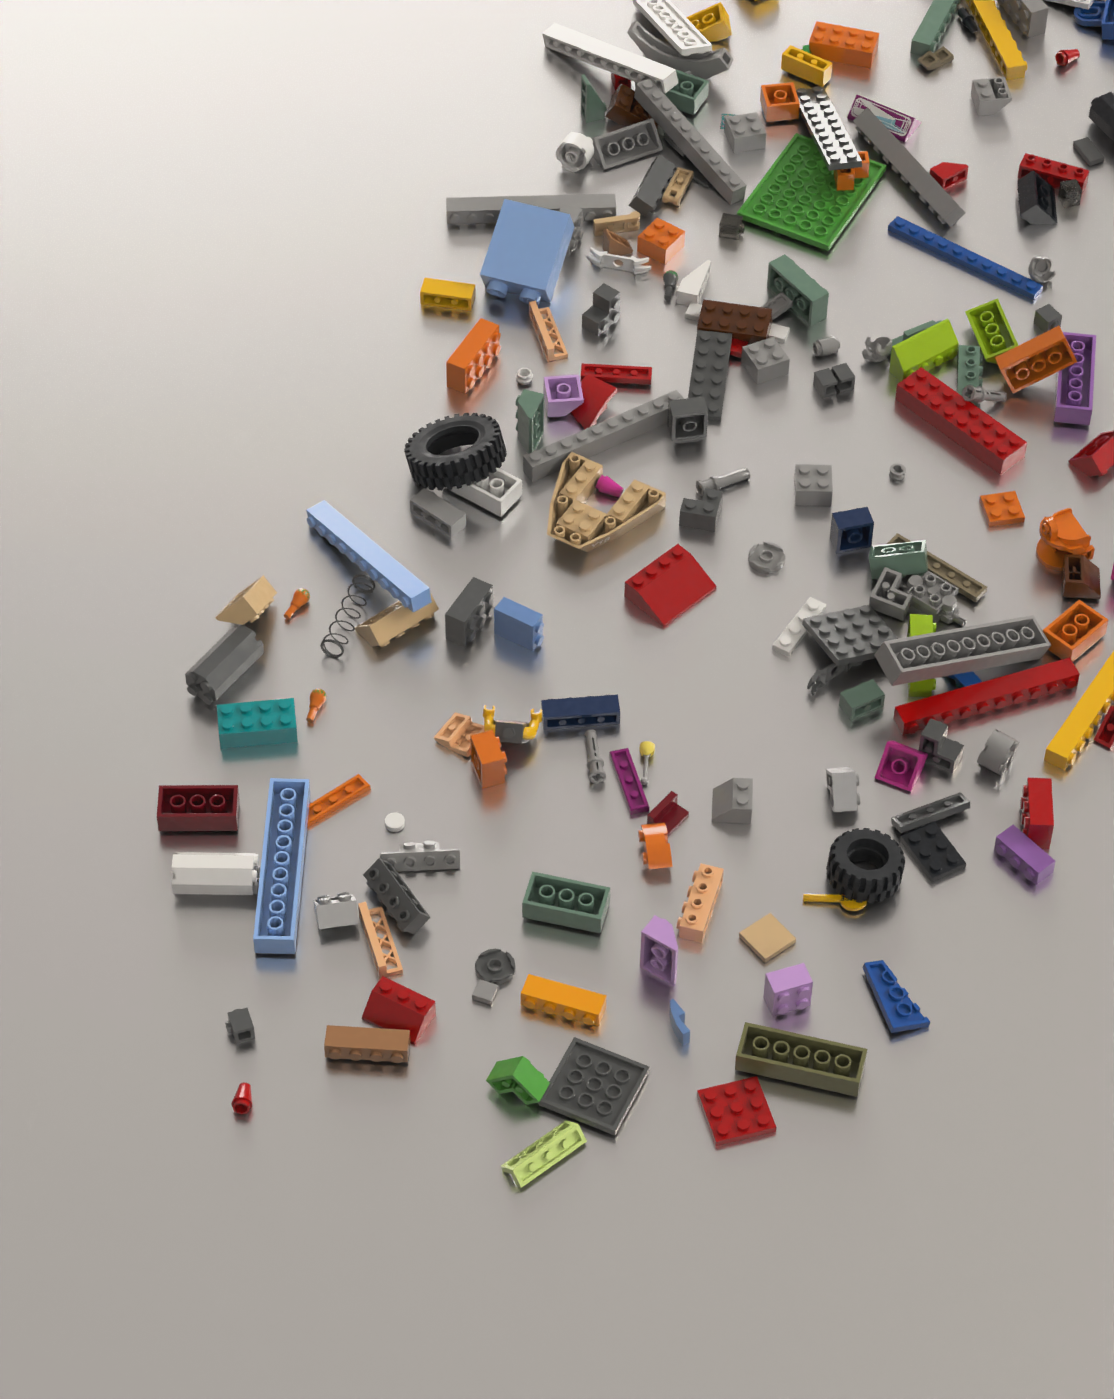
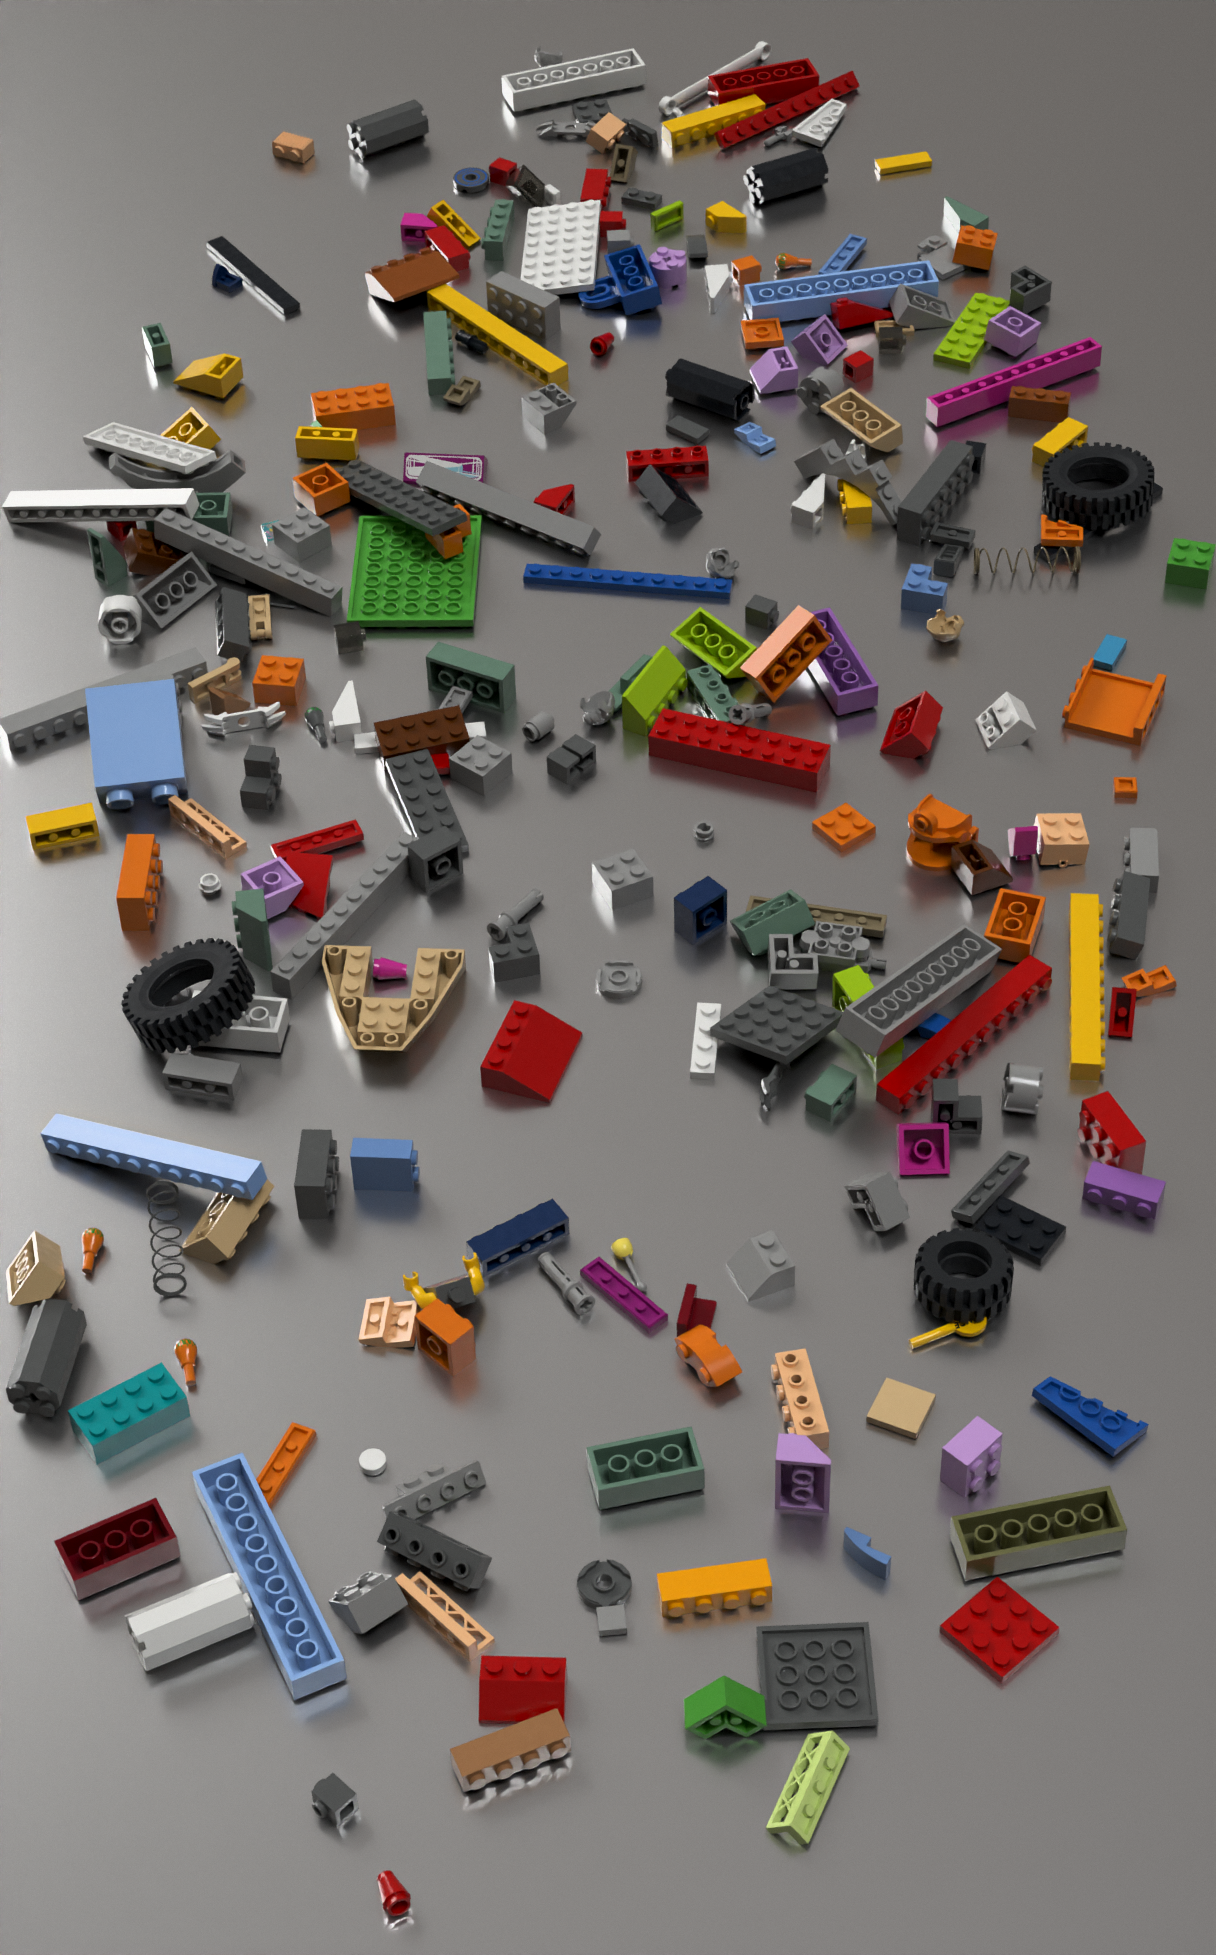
camera: 25 degrees left, 5 degrees down
clear smoke brick [1058,179,1082,208] -> none

